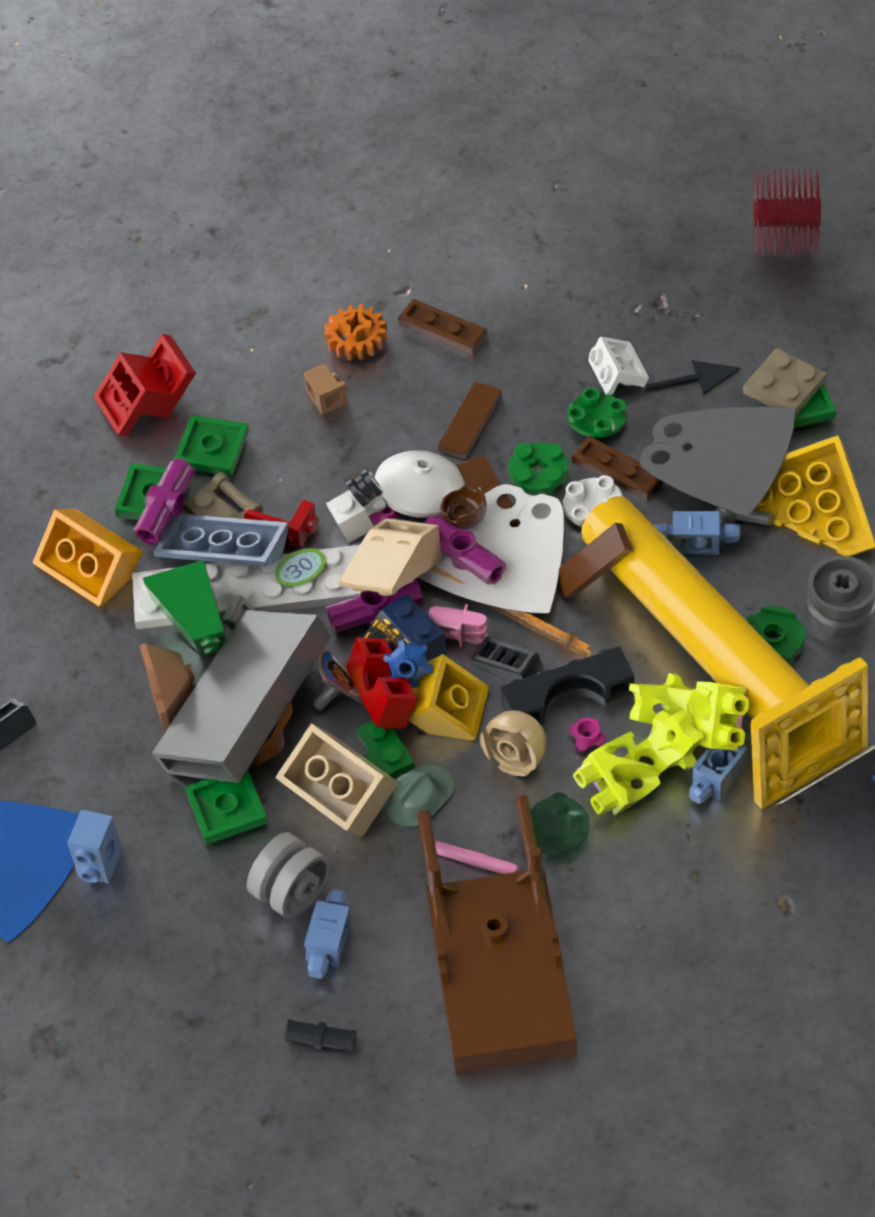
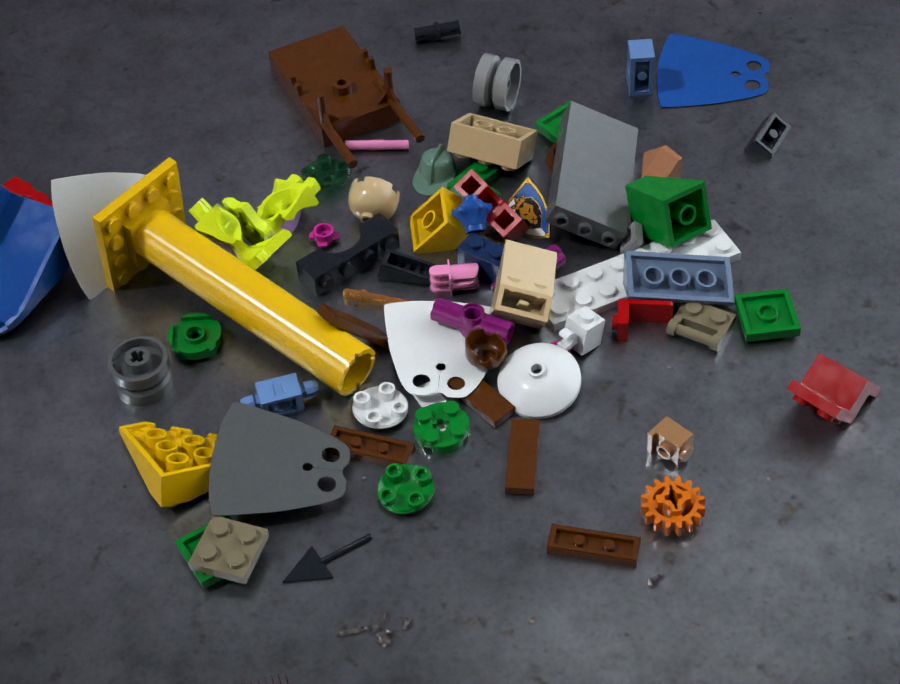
camera: 160 degrees right, 5 degrees down
light orange slope [33,509,143,607] -> none
magenta piece [134,458,195,545] -> none
green plate [174,415,249,477] -> none
clear light blue sticker [275,548,326,586] -> none
medium blue piece [304,889,350,979] -> none
black wheel [346,468,384,507] -> none
white bracket [588,336,649,395] -> none

